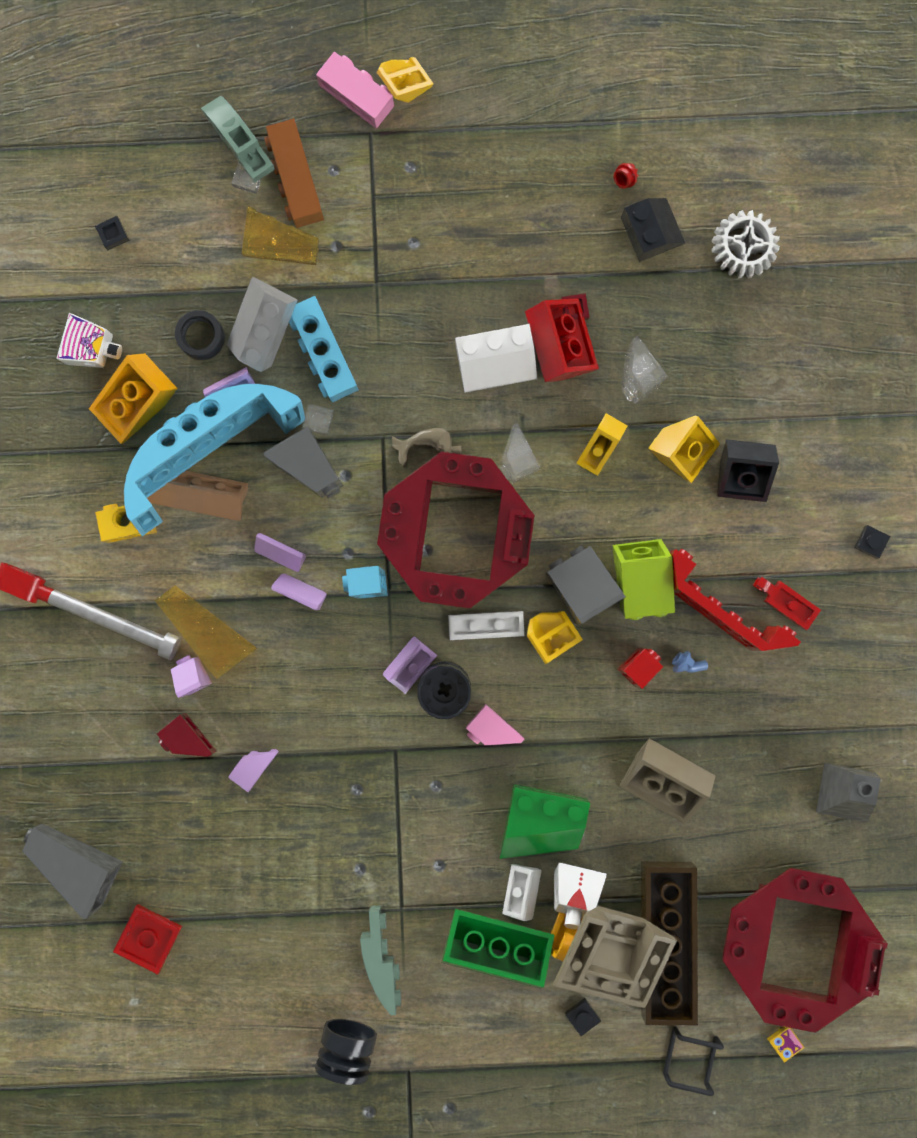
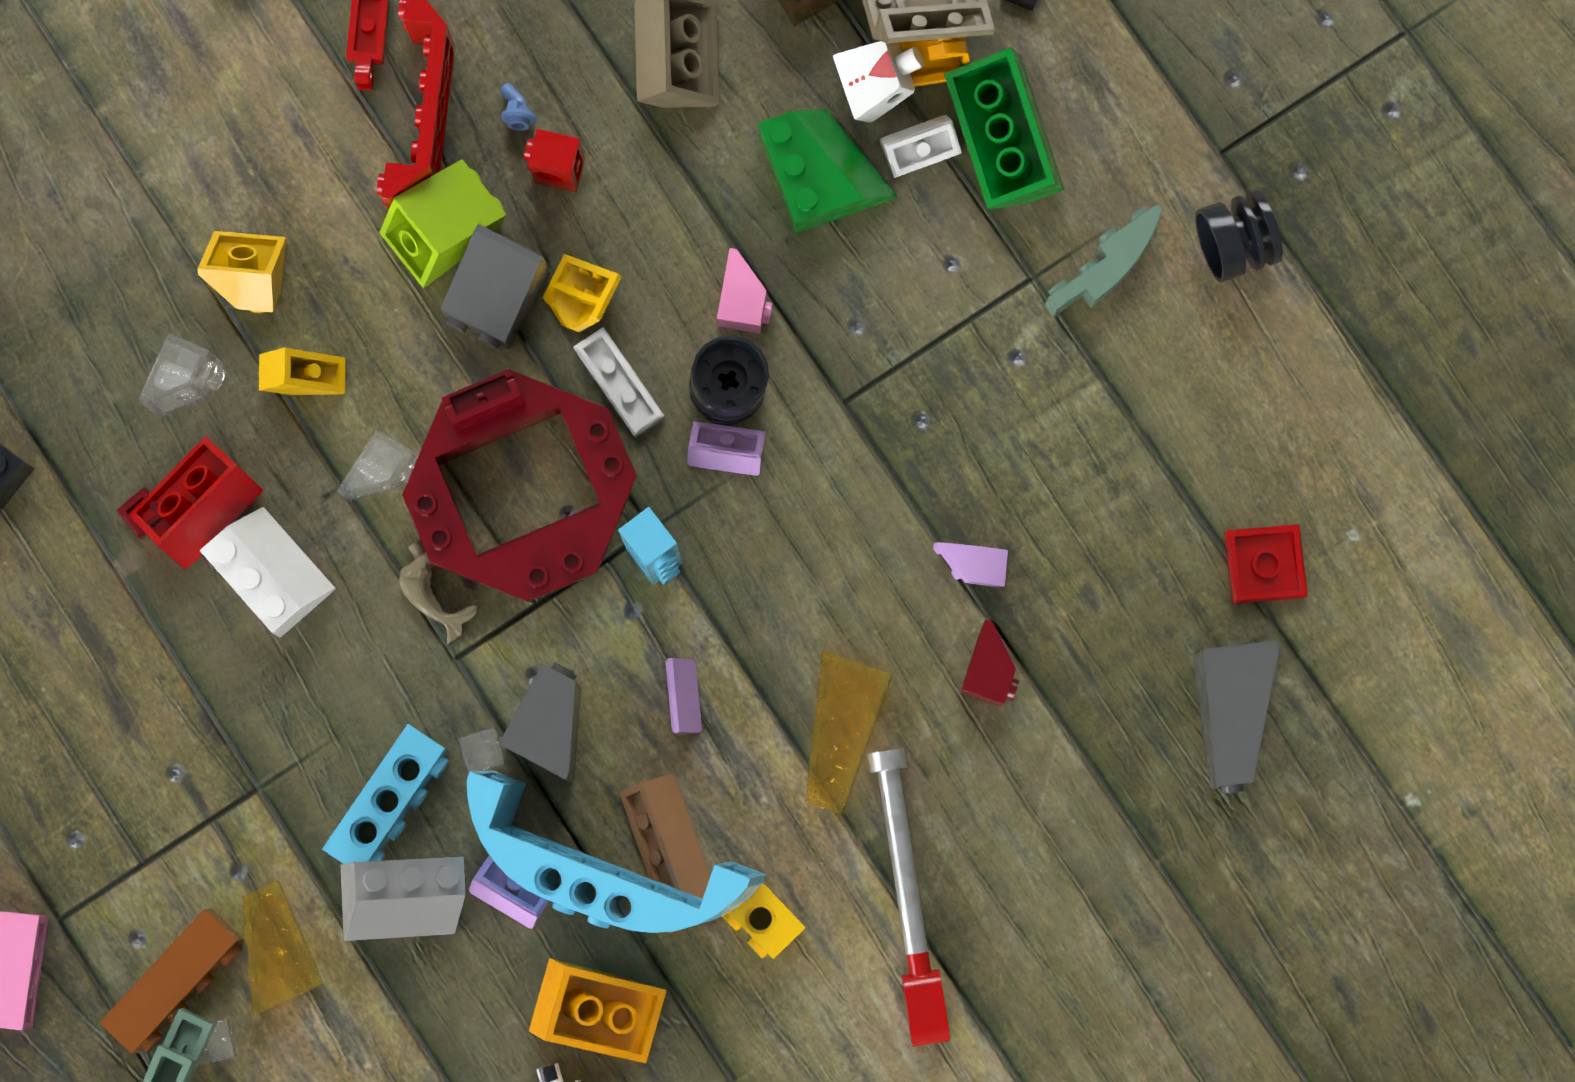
camera: 125 degrees left, 5 degrees down
lavender slope [171,655,212,698] -> none
black tyre [175,310,225,360] -> none
lavender slope [271,573,326,610] -> none
black slope [717,439,779,502] -> none

